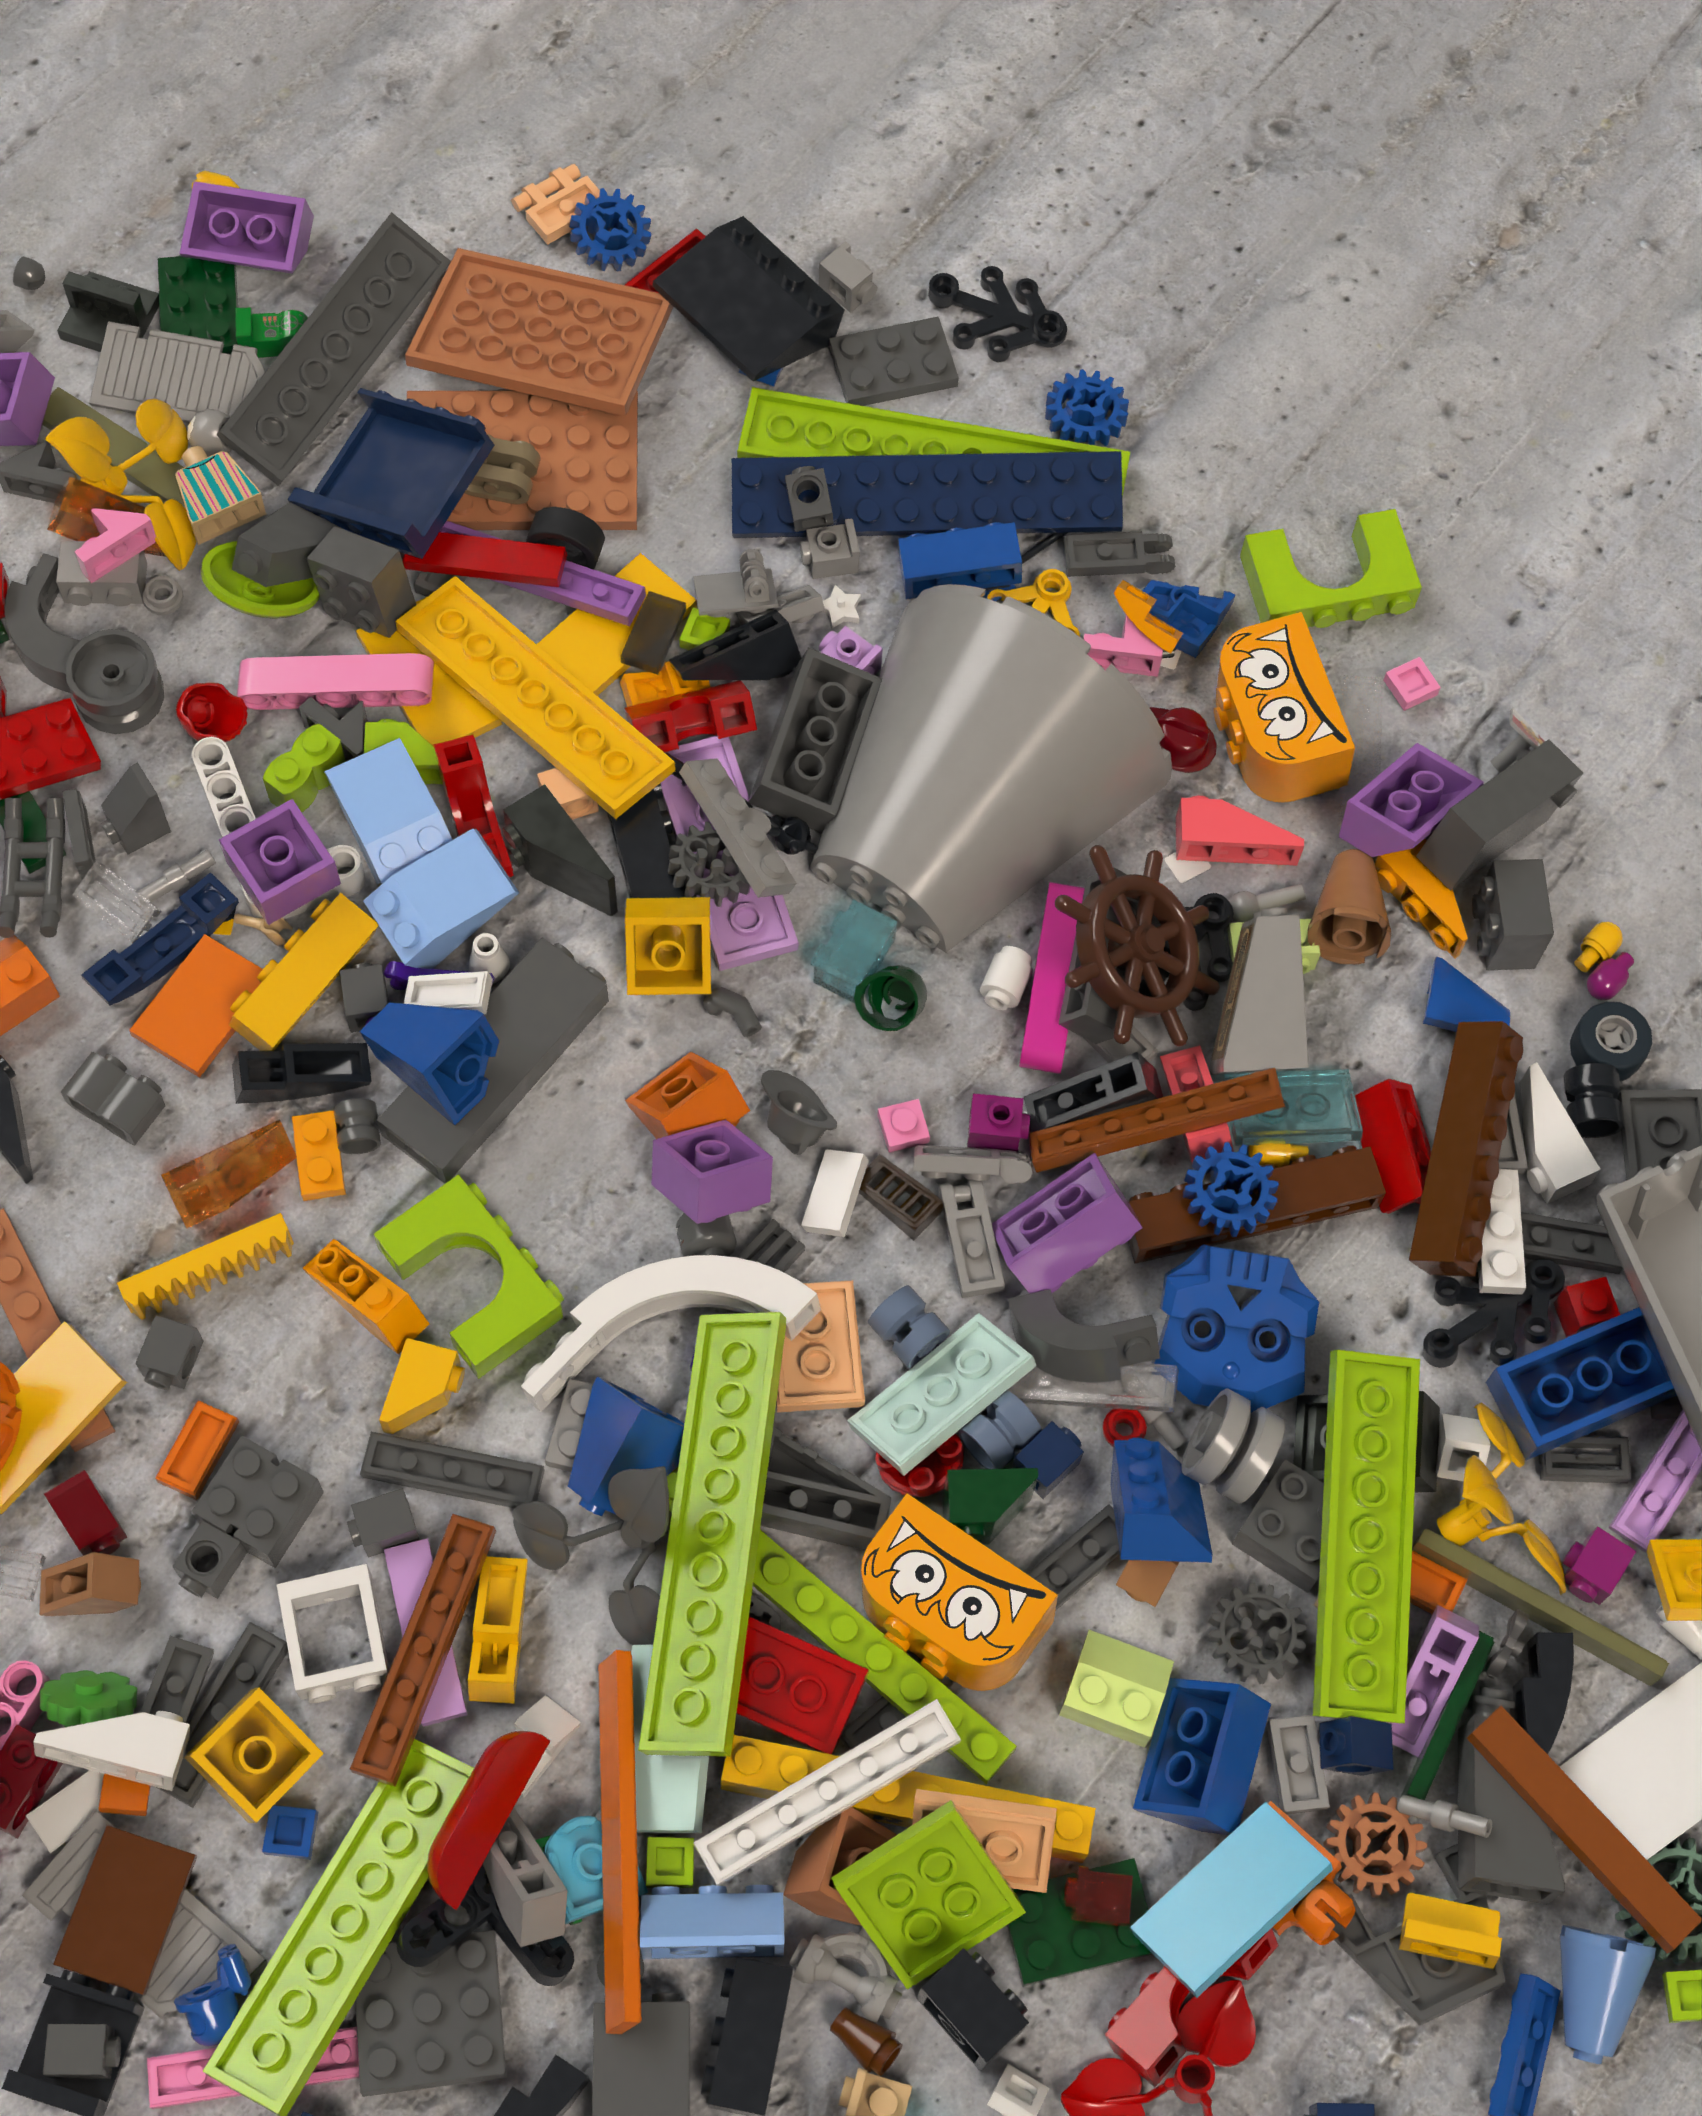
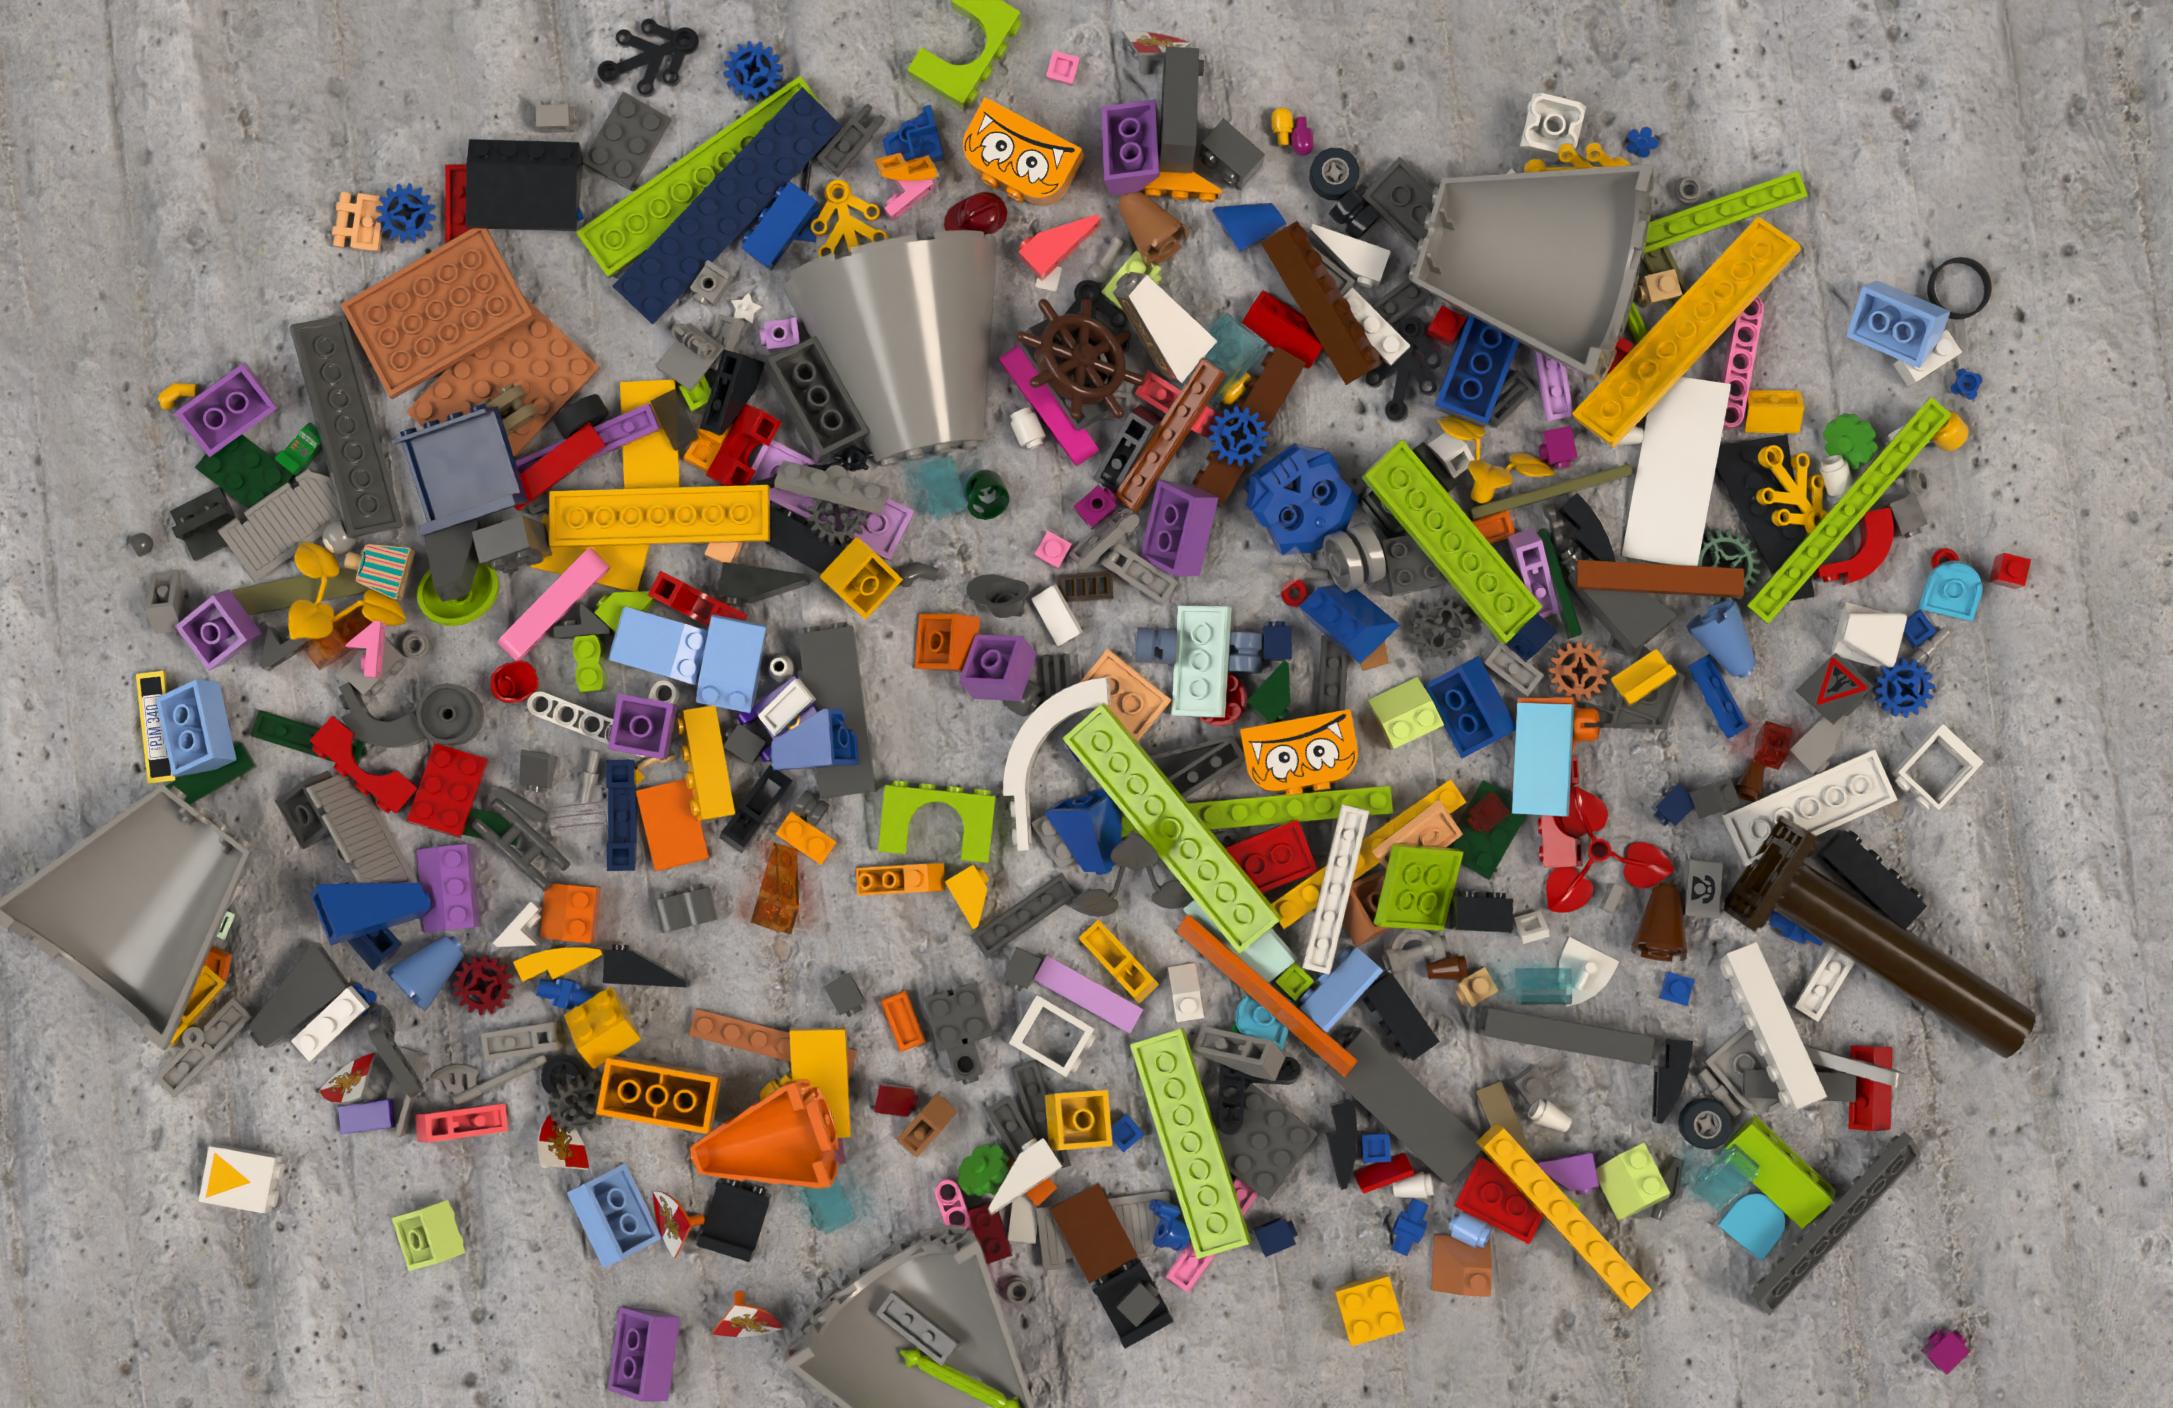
camera: 45 degrees left, 20 degrees up
yellow gear [117,1213,294,1320] -> none
dark orange tile [350,1514,497,1787] -> none
red brick [427,1731,550,1910] -> none
dark grey brick [785,466,834,532] -> none
dark grey arch [1008,1289,1160,1383] -> none
light grey bar [1398,1795,1492,1838] -> none

